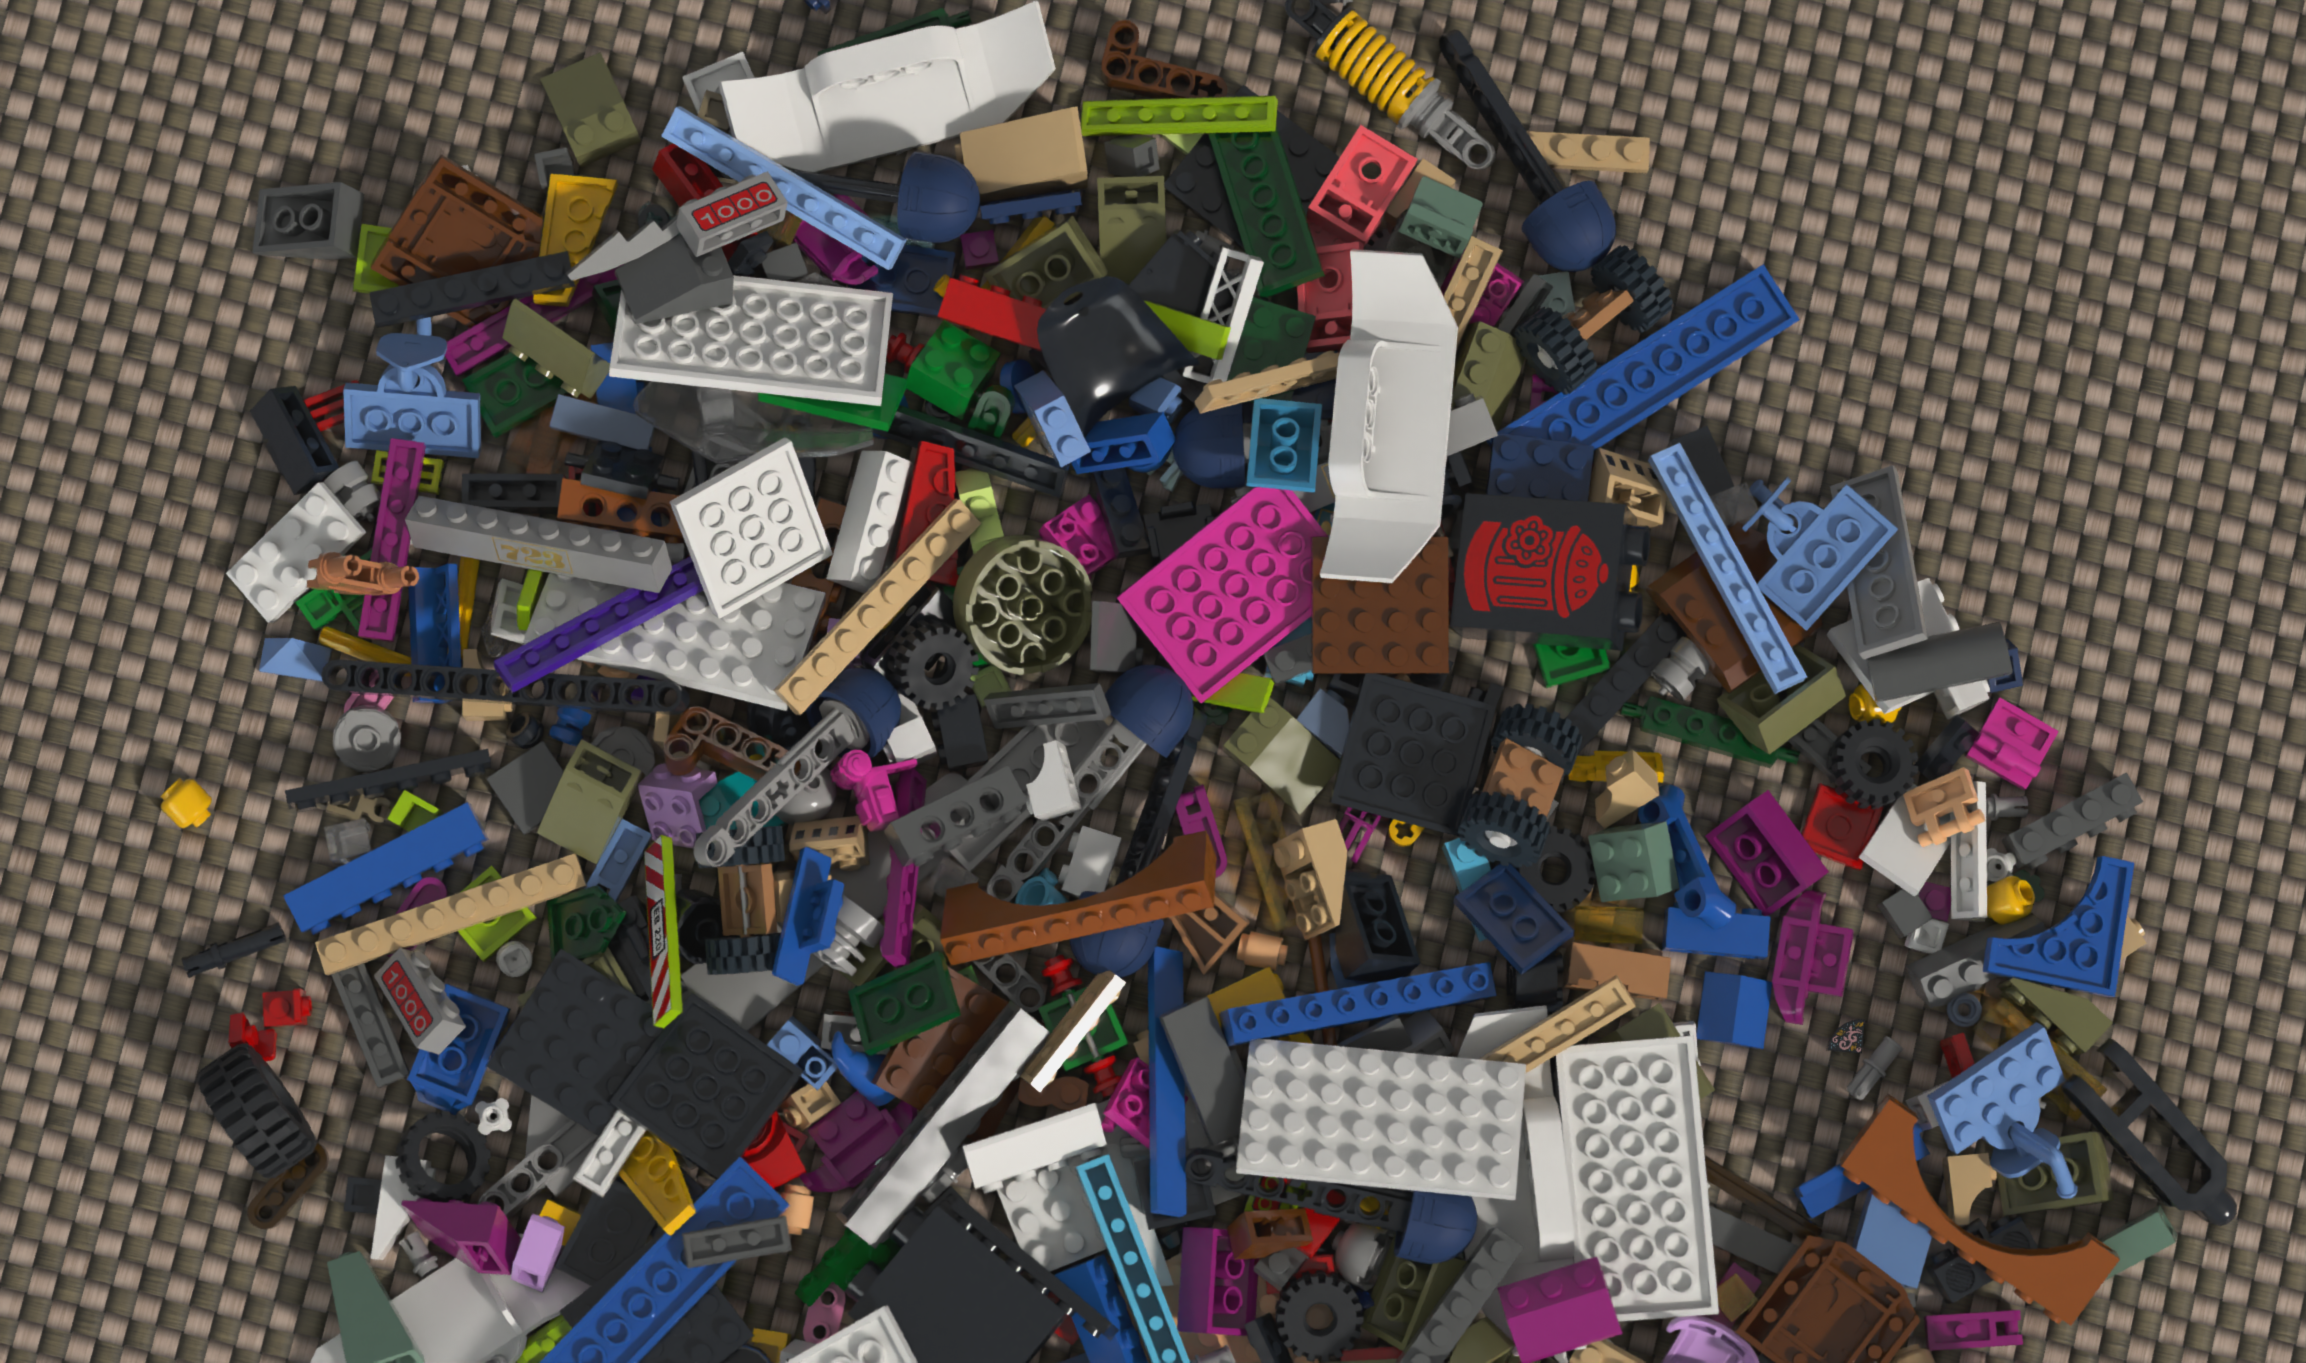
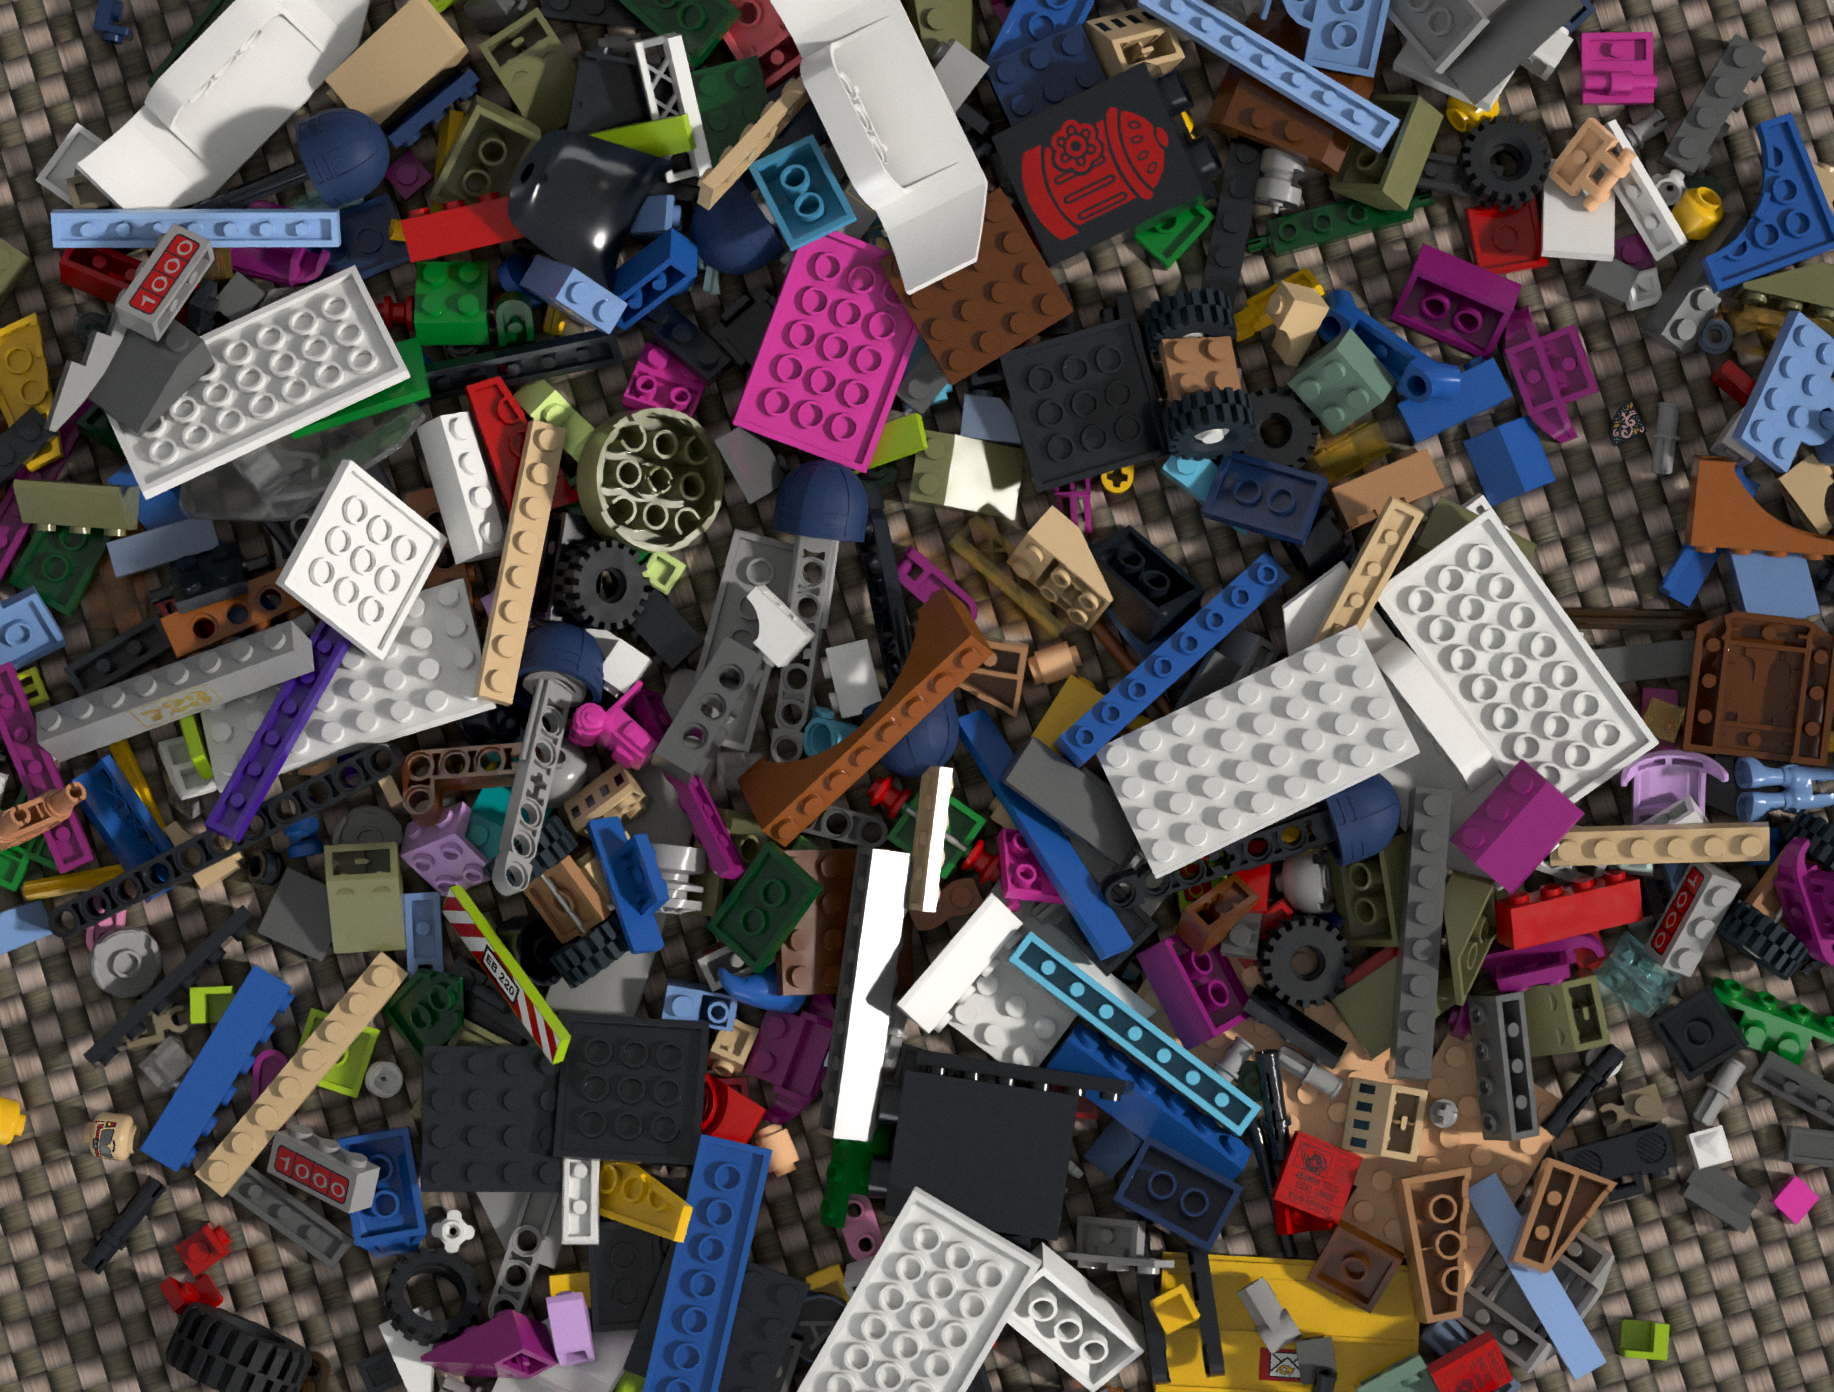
camera: 30 degrees left, 5 degrees up
dark grey tile [682,1215,792,1269] -> none
dark grey plate [983,683,1111,729] -> none
black plate [1914,714,1980,781] -> none
none -> tan head [84,1111,140,1161]

